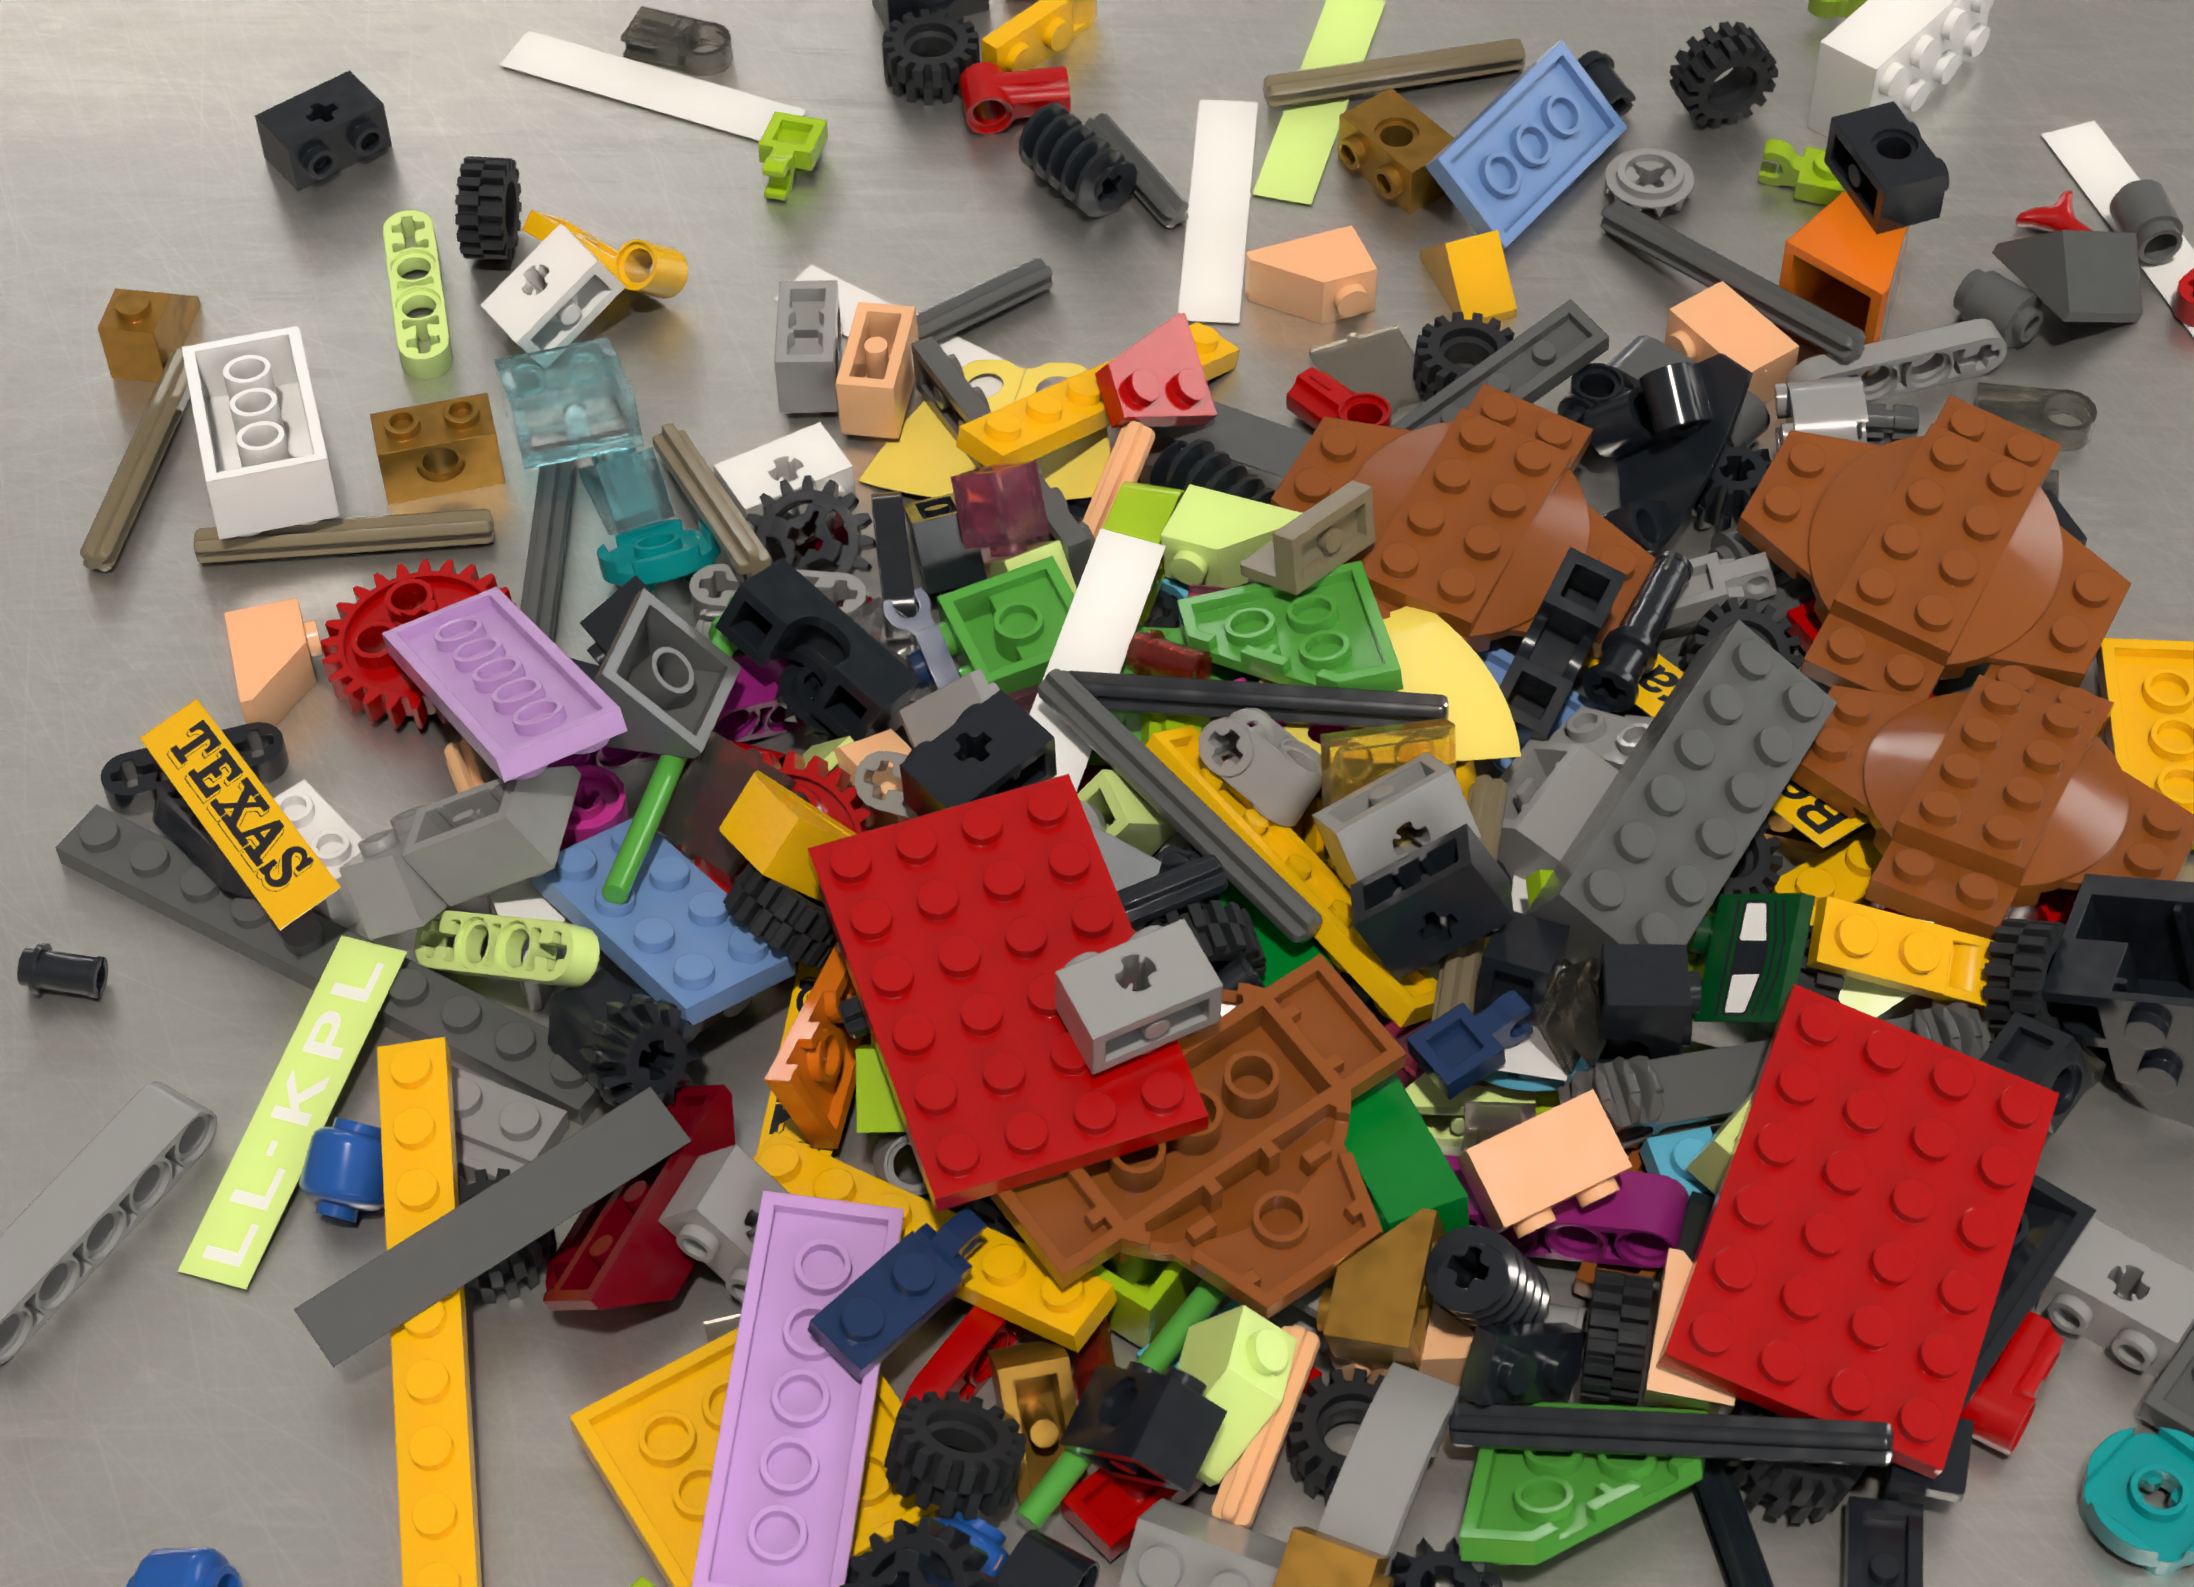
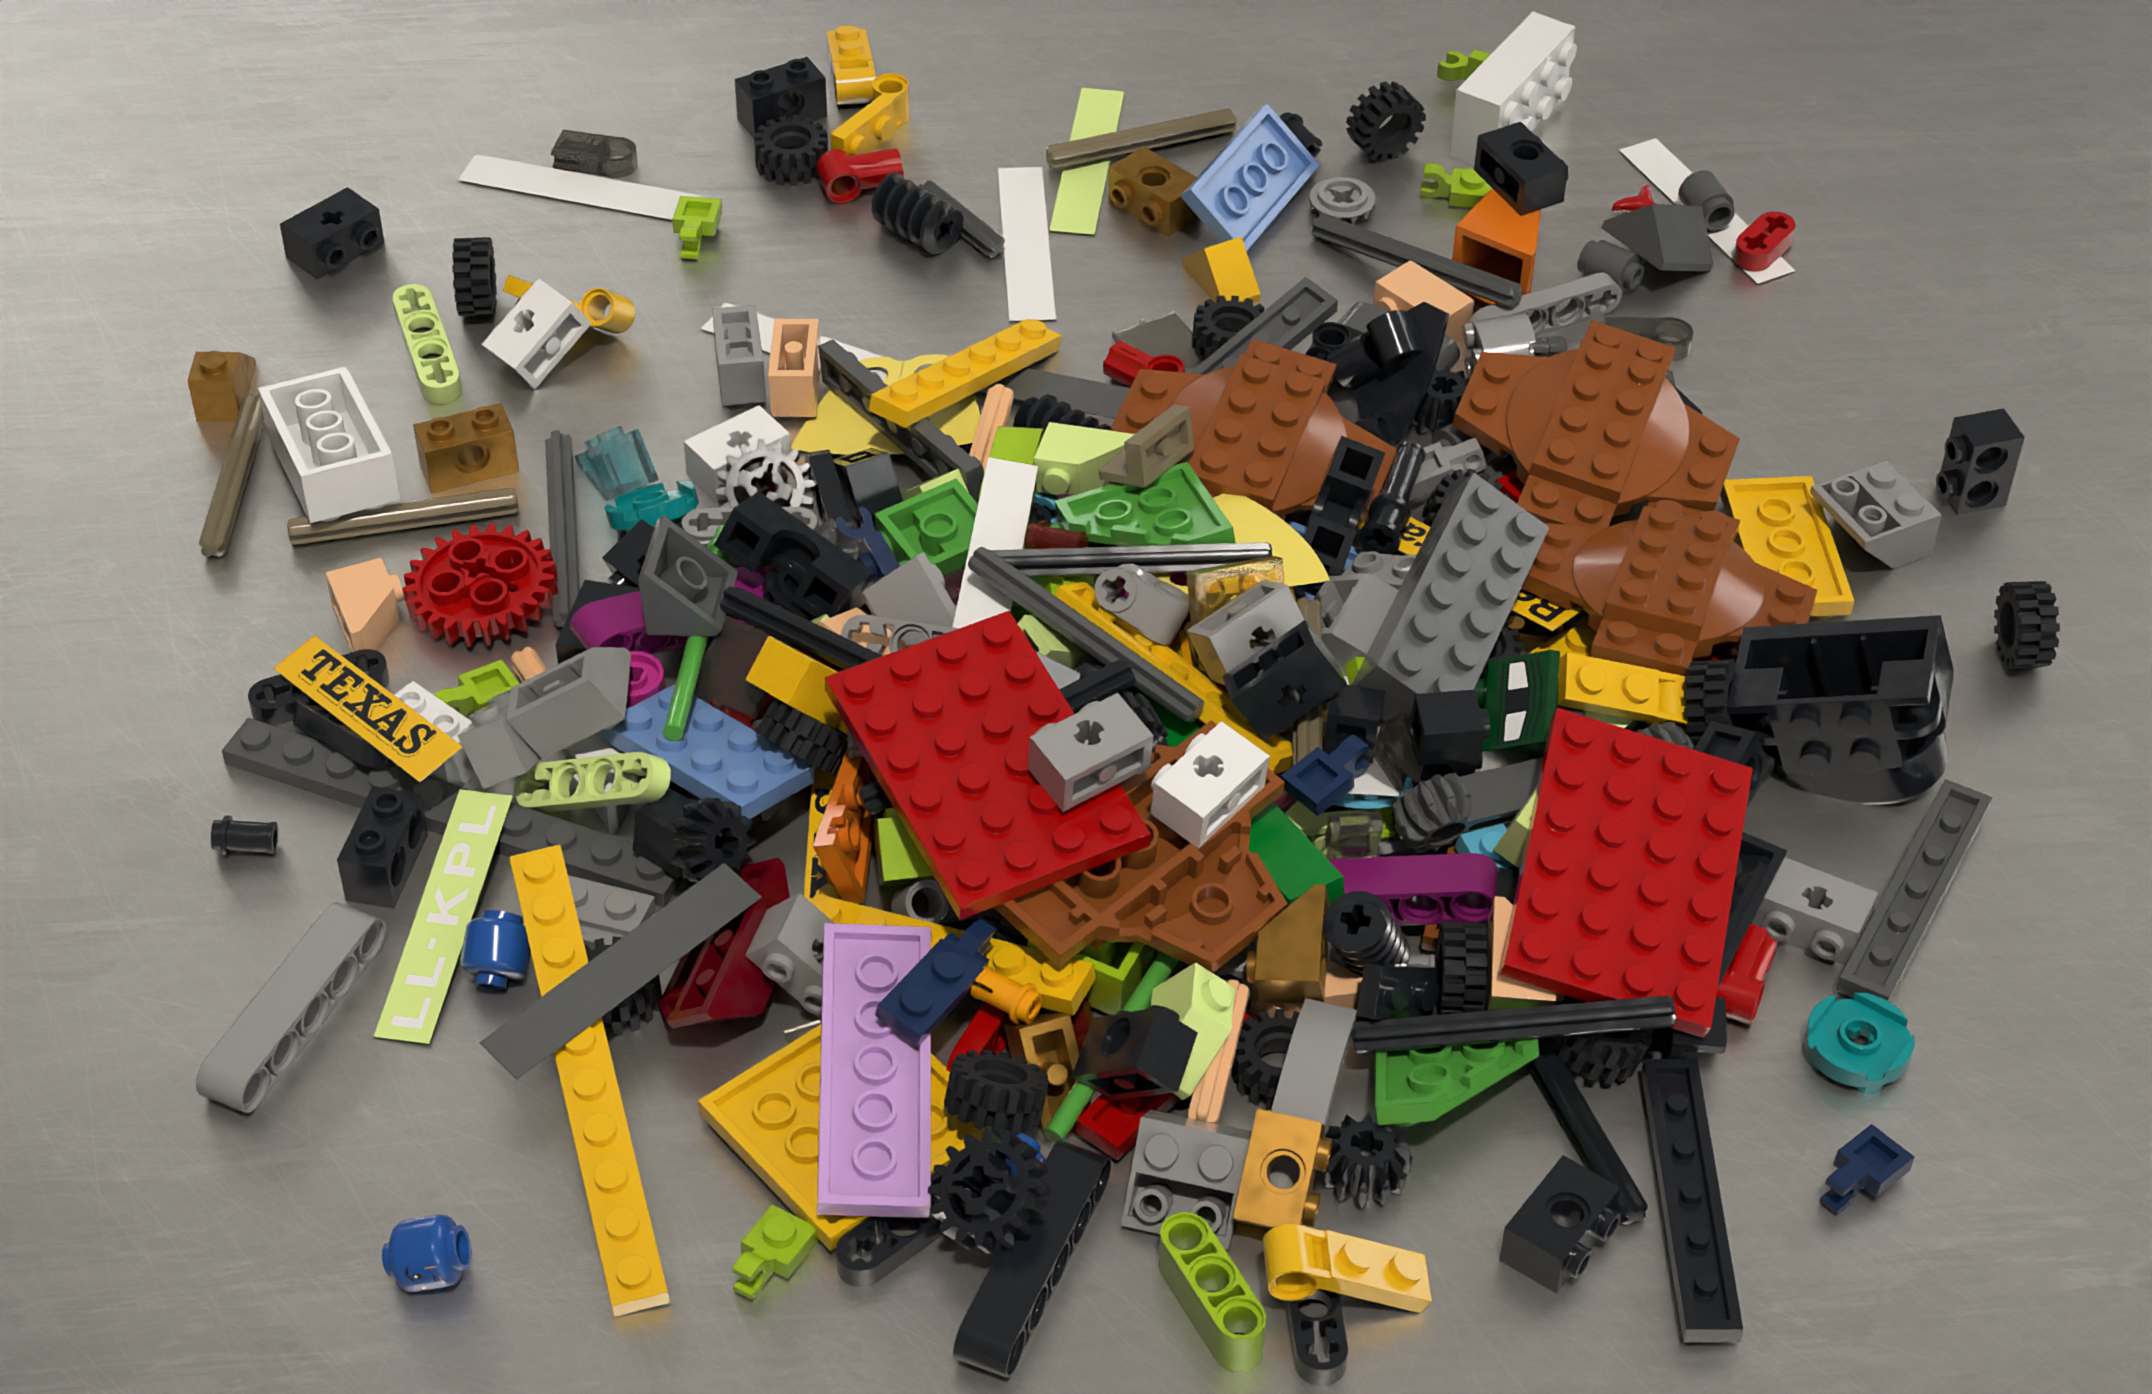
camera: 10 degrees left, 5 degrees down
lavender plate [382,586,627,783] -> none
clear light blue door [494,337,644,470] -> none
dark tan axle [652,423,772,579] -> none
black brick [900,689,1057,816] -> none
dark grey axle [916,258,1053,342] -> none
clear pink brick [951,460,1050,557] -> none
wing [1095,313,1217,428] -> none
light nougat slope [1245,225,1377,325] -> none
light nougat brick [1456,1089,1632,1239] -> none
none -> black brick [337,786,428,909]
none -> lime plate [434,660,520,717]
none -> black axle [720,586,883,670]
none -> light orange pin [971,966,1043,1024]
none -> white brick [1150,721,1270,849]

